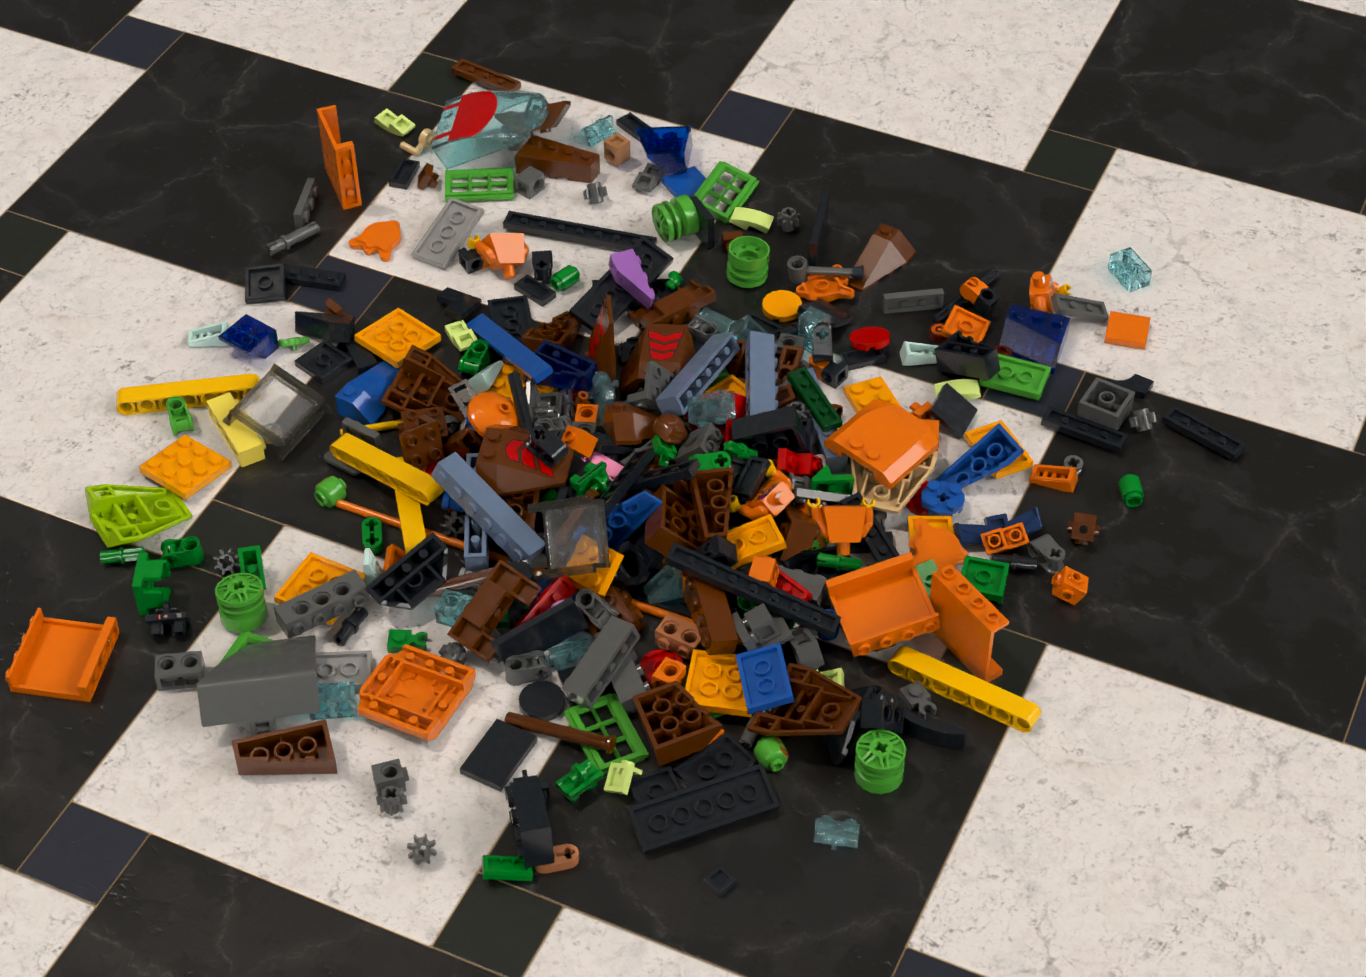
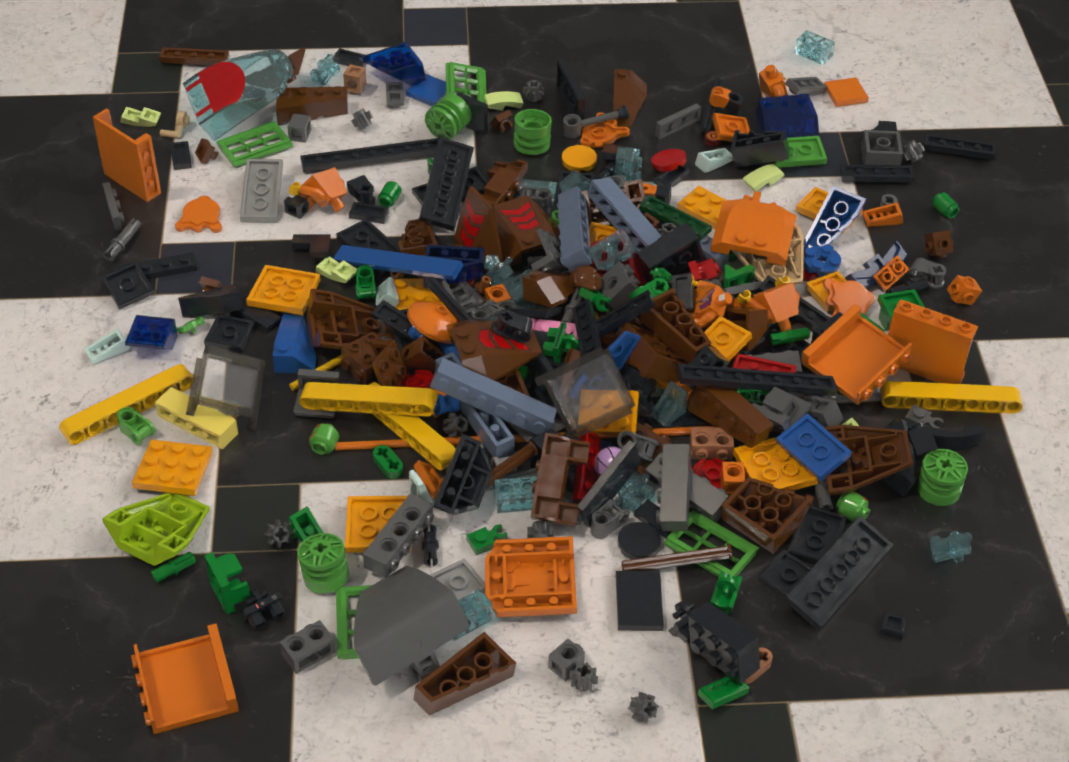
camera: 30 degrees left, 0 degrees up
green piece [160,536,204,569] -> none
orange brick [561,425,598,459] -> none
yellowish green bracket [604,760,642,795] -> none
medium lavender slope [608,249,655,309] -> none
green arm [666,271,683,290] -> none
orange brick [749,556,780,587] -> none
black piece [812,321,833,362] -> none
black tile [927,383,978,439] -> none

